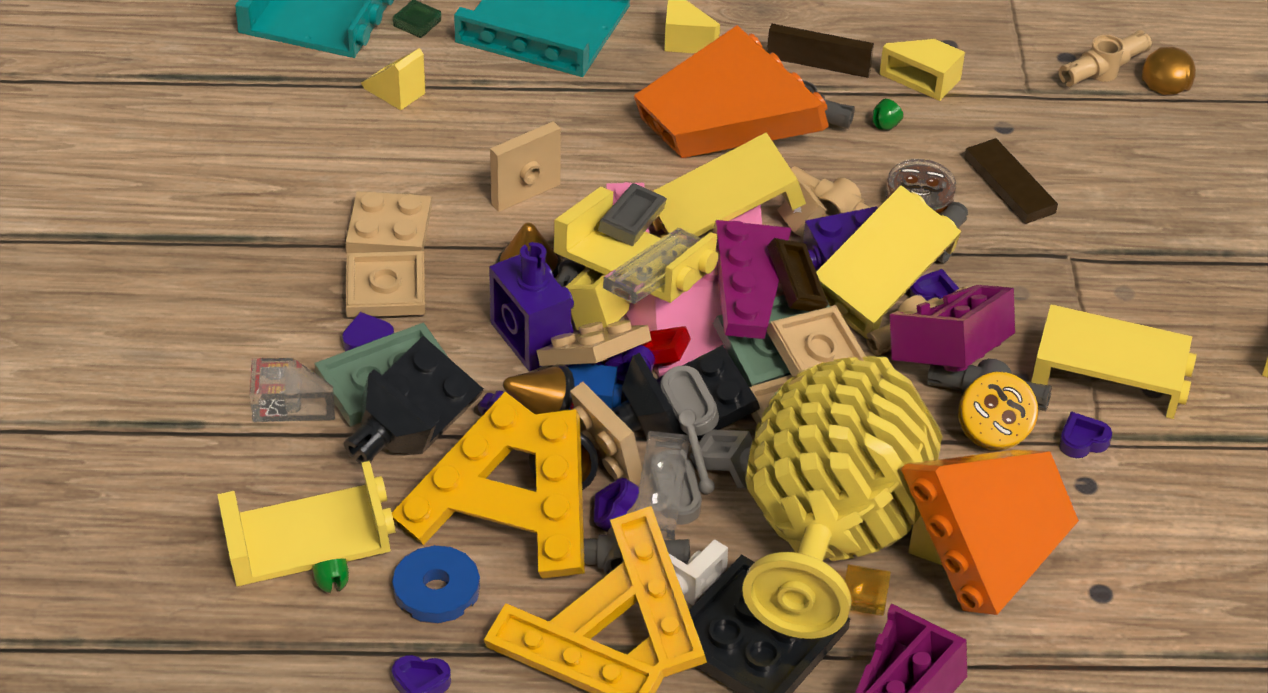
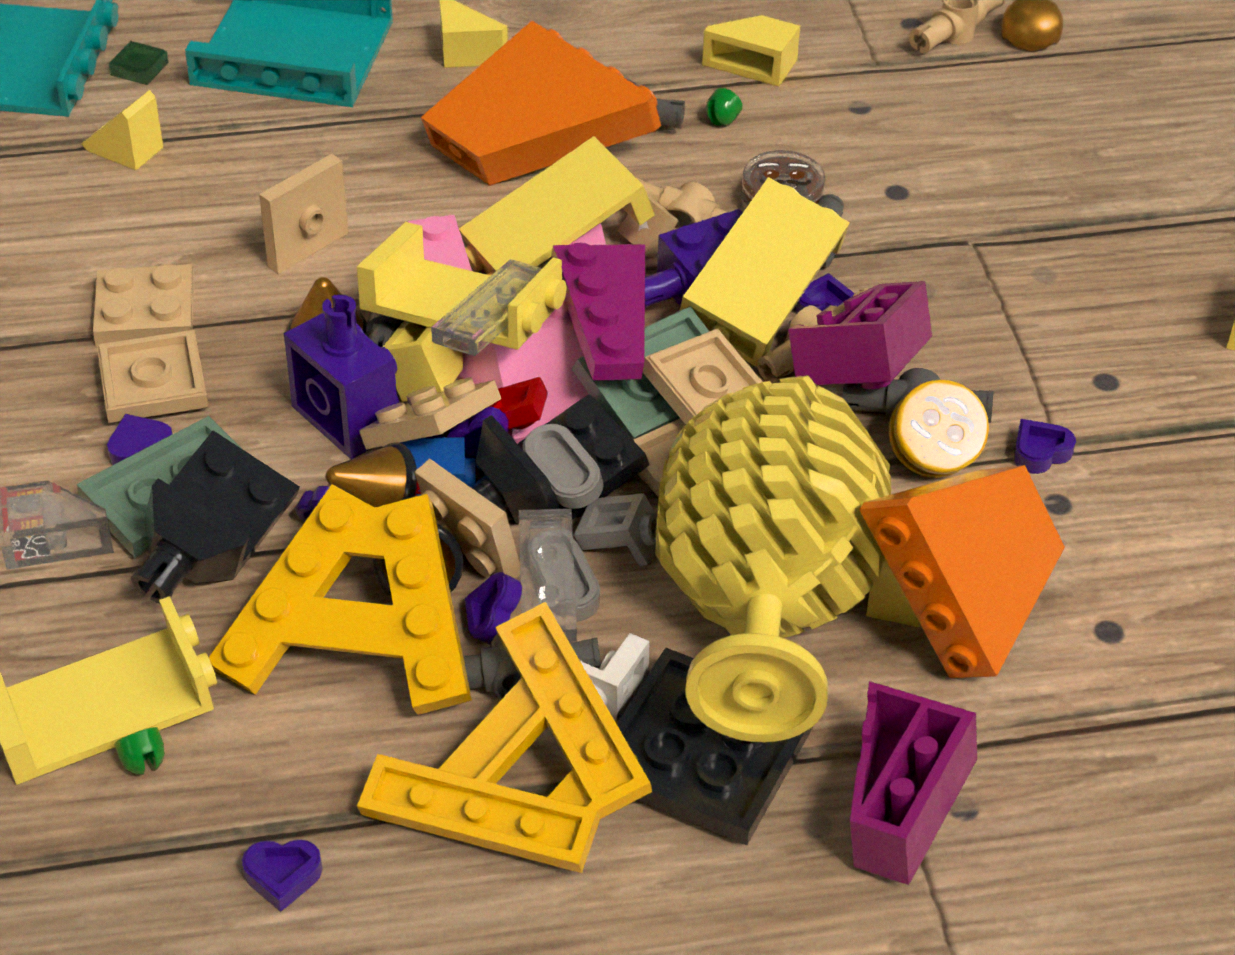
camera: 10 degrees left, 0 degrees up
blue tile [392,545,480,623] -> none
dark grey tile [598,183,667,246] -> none
light grey hinge [679,409,715,494] -> none
dark brown tile [767,23,874,78] -> none
dark brown tile [767,238,828,312] -> none
clear yellow plate [845,564,891,616] -> none
dark brown tile [964,138,1058,224] -> none
light yellow panel [1031,304,1197,419] -> none

